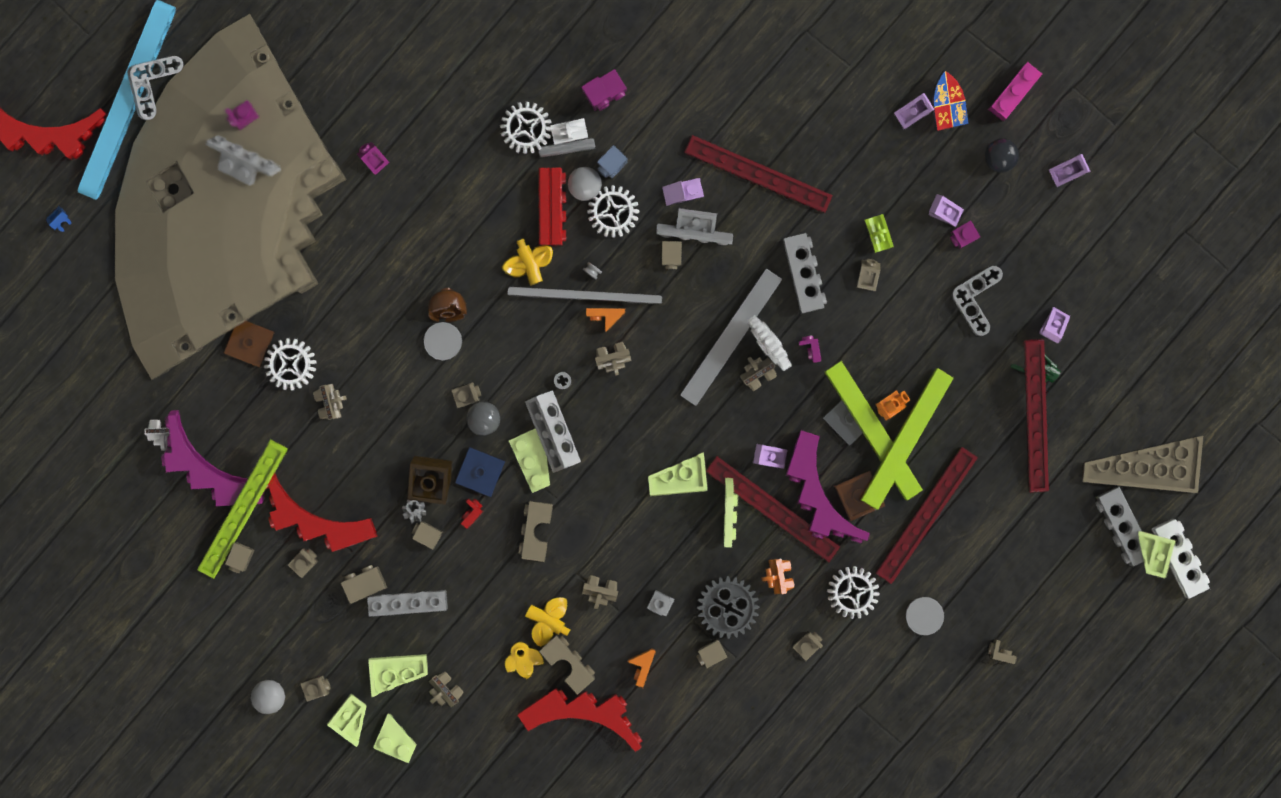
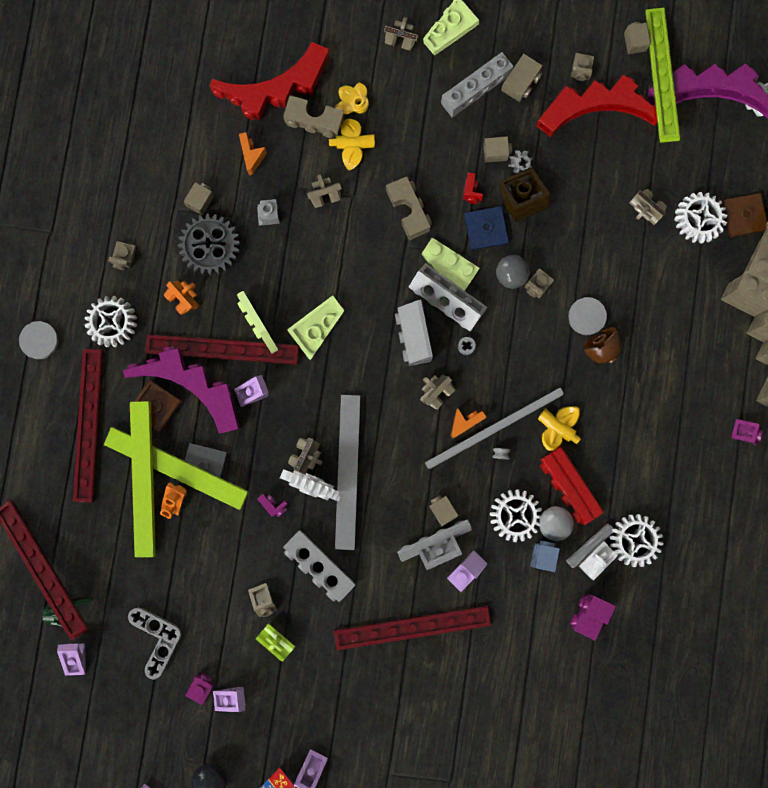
camera: 150 degrees right, 5 degrees down
none -> light grey slope [395,300,433,366]

